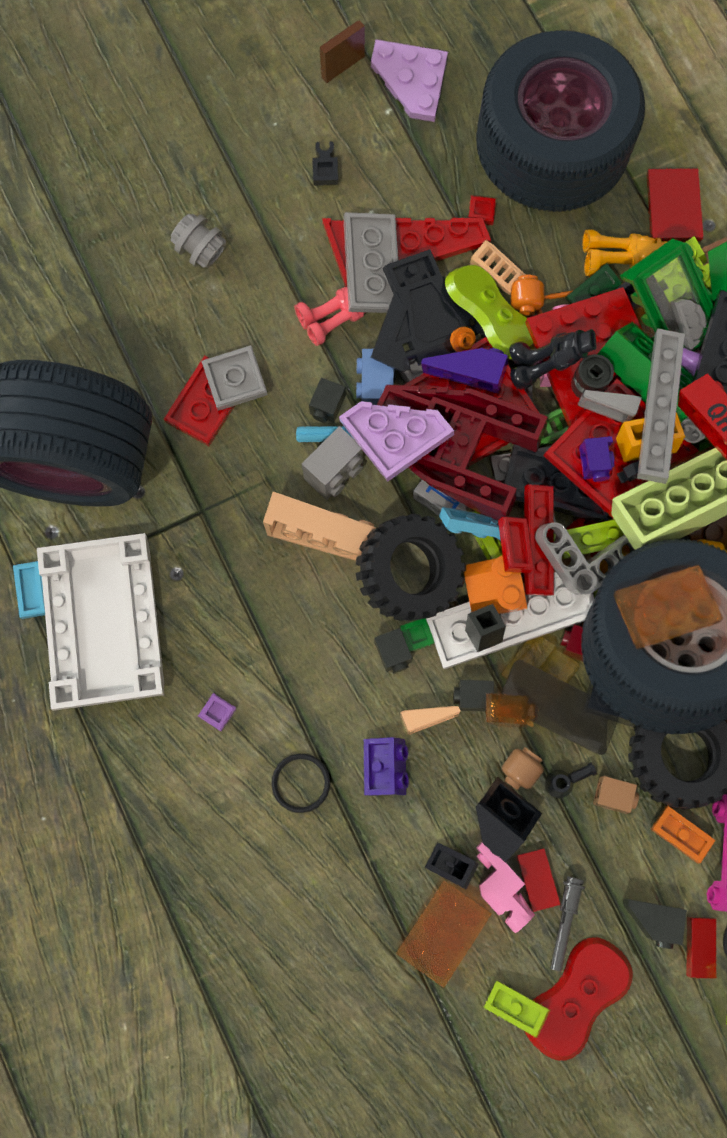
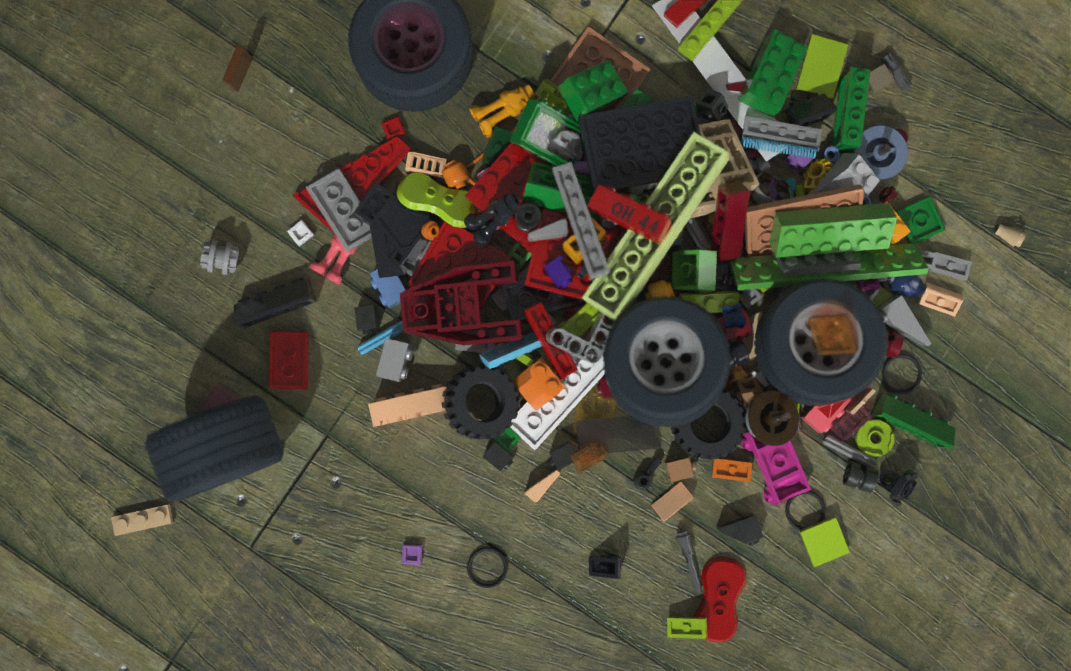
camera: 30 degrees left, 10 degrees up
medium azure tile [13,561,45,619] -> none
white slope [37,533,164,711] -> none
light grey tile [202,345,268,411] -> none
black plate [312,141,338,186] -> none
lavender plate [339,401,454,482] -> none
dark purple bracket [364,737,409,796] -> none
lavender plate [371,40,448,122] -> none
clear orange plate [396,880,491,988] -> none
dark purple slope [421,348,508,393] -> none
pearl dark grey brick [465,604,506,652] -> none
black slope [476,777,542,863] -> none
bright pink plate [476,842,535,933] -> none
red tile [498,516,534,573] -> none
medium nougat head [502,747,544,790] -> none
red tile [516,848,561,912] -> none
clear orange plate [613,565,723,649] -> none
red tile [646,168,704,242] -> none
red slope [686,917,716,978] -> none
none -> black slope [233,277,317,328]
none -> white tile [287,220,314,247]
none -> light nougat slope [651,481,694,521]

